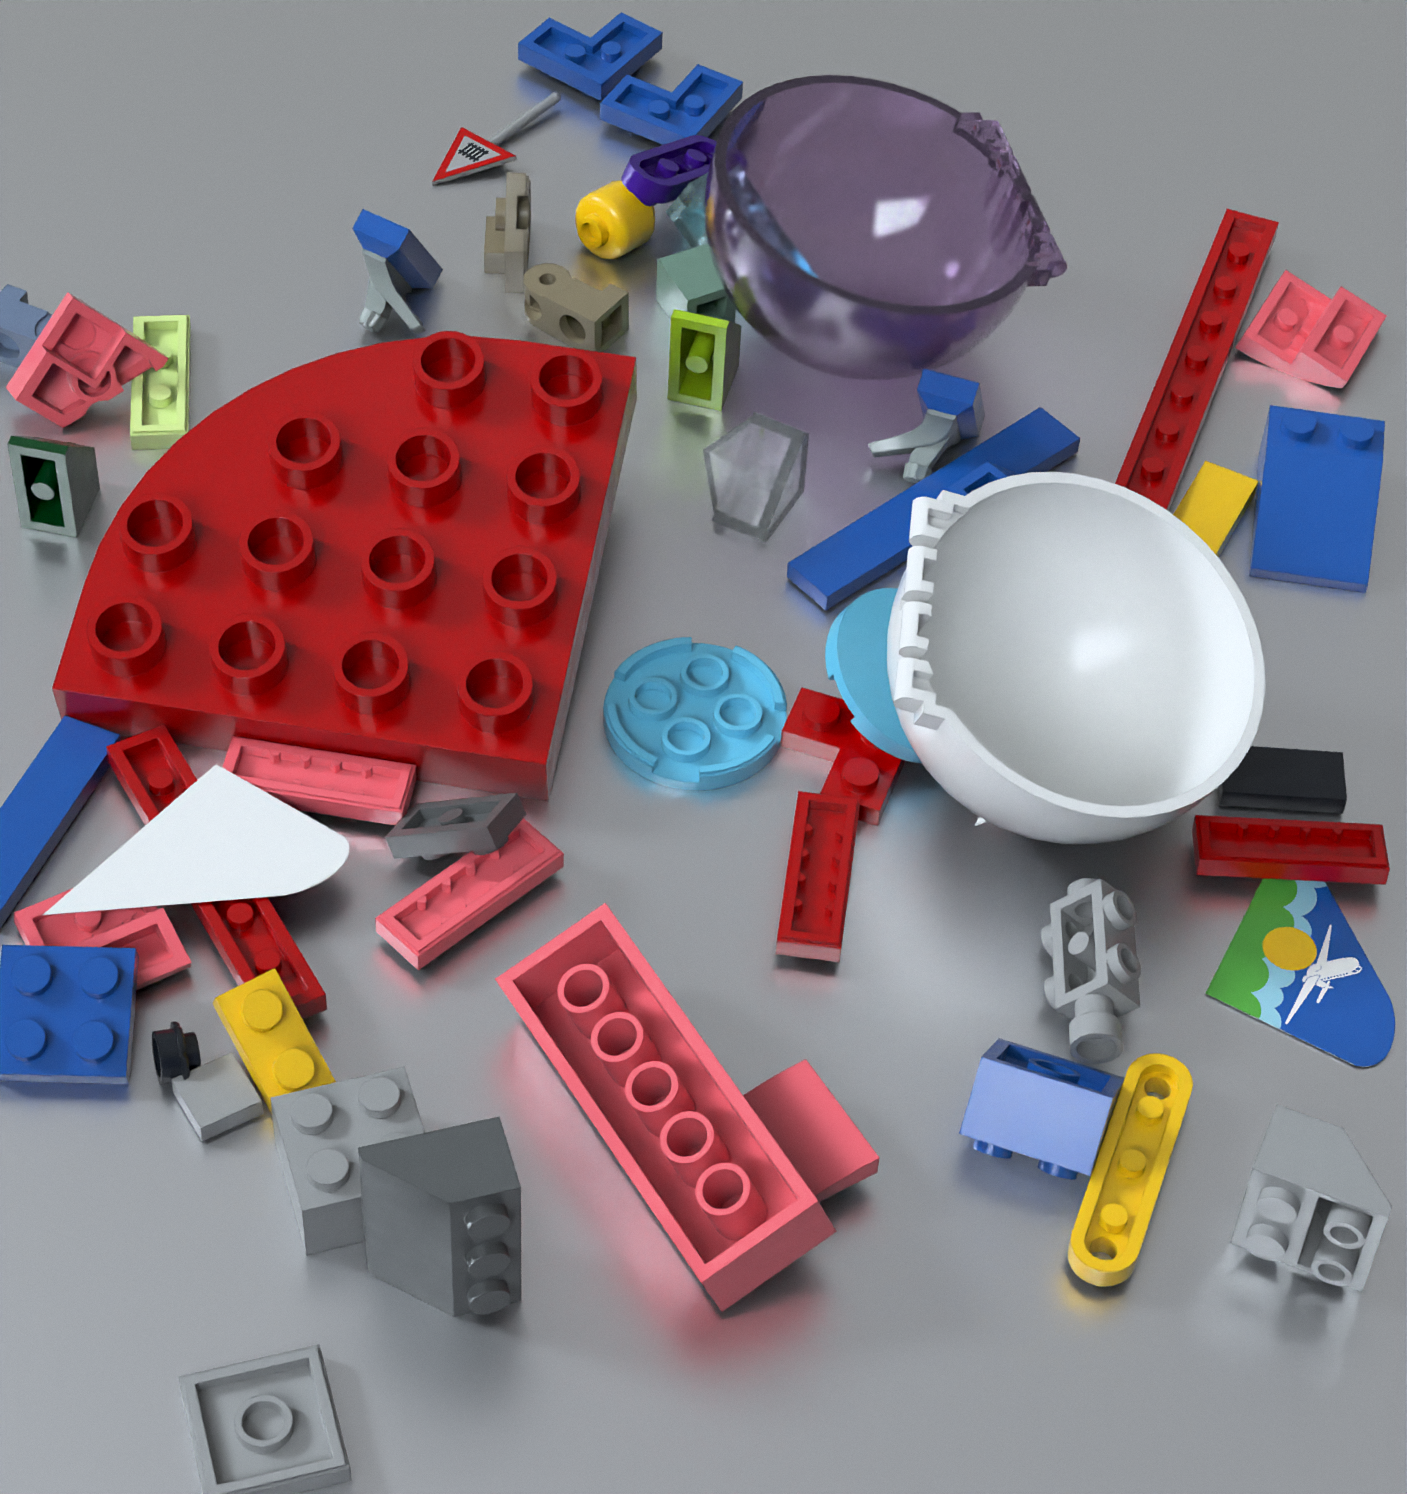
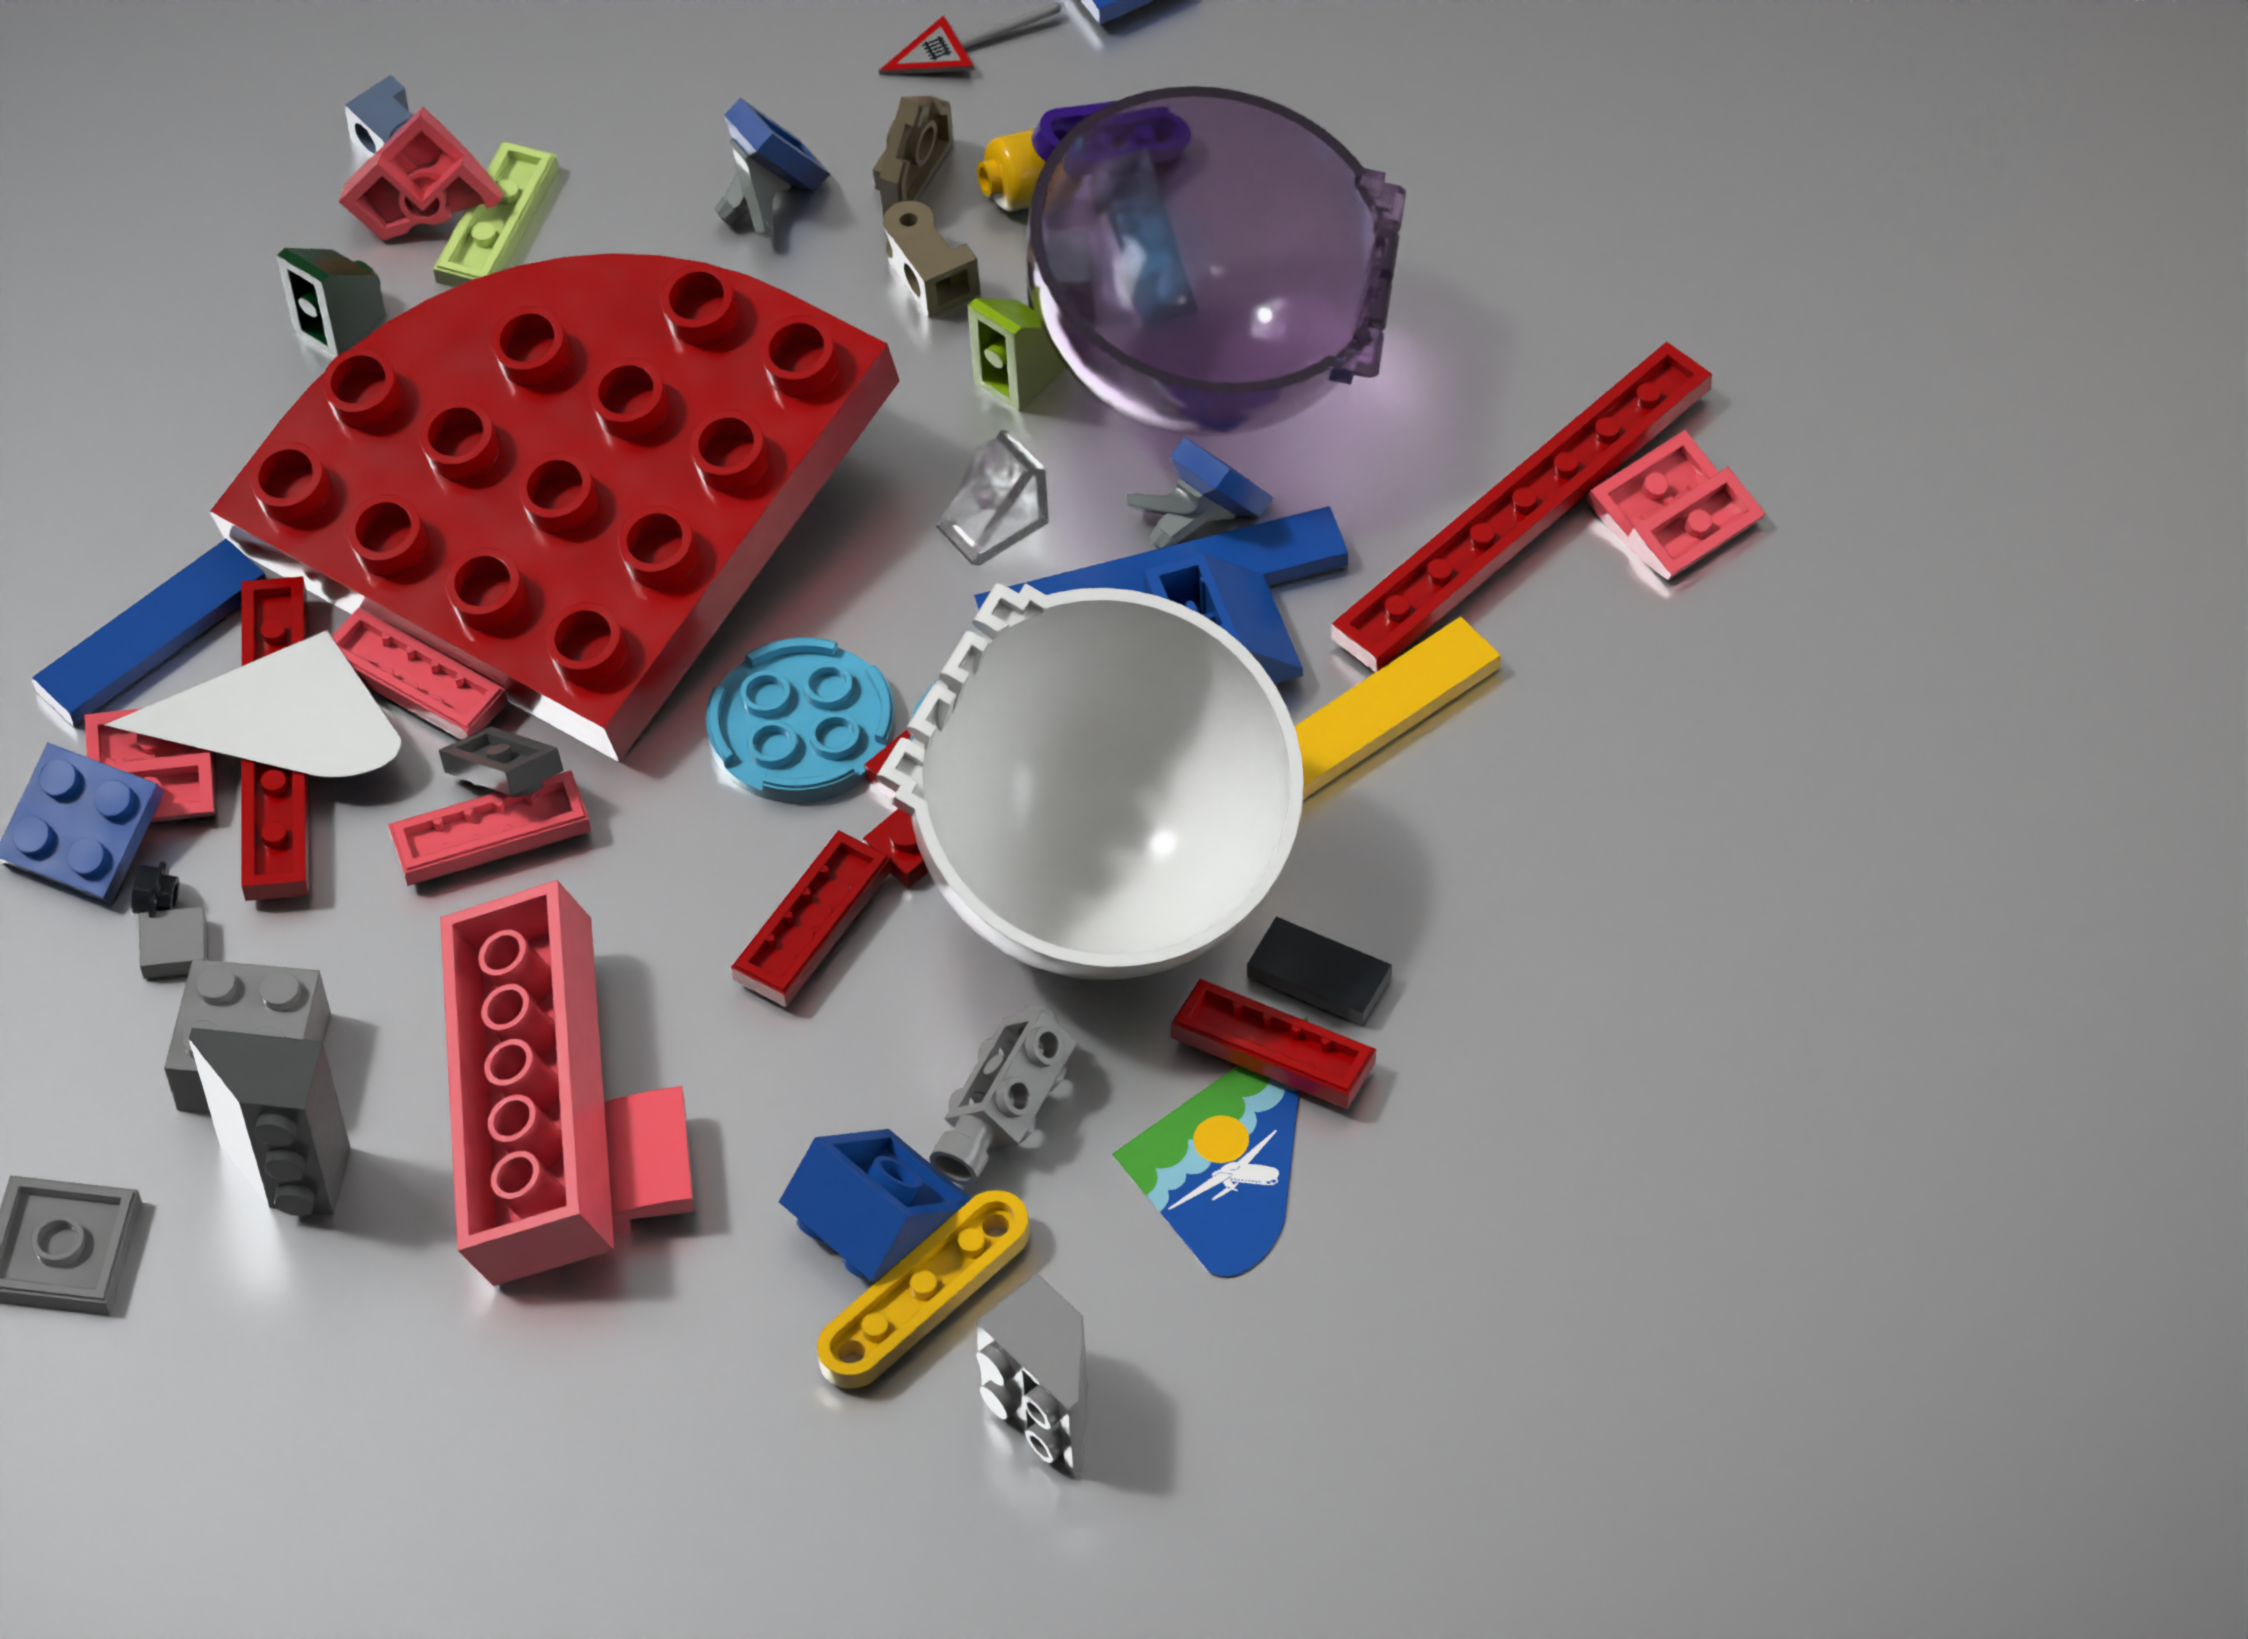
camera: 30 degrees right, 5 degrees up
yellow plate [212,968,336,1115] -> none
blue plate [600,64,743,145] -> none
blue slope [1249,405,1385,593] -> none

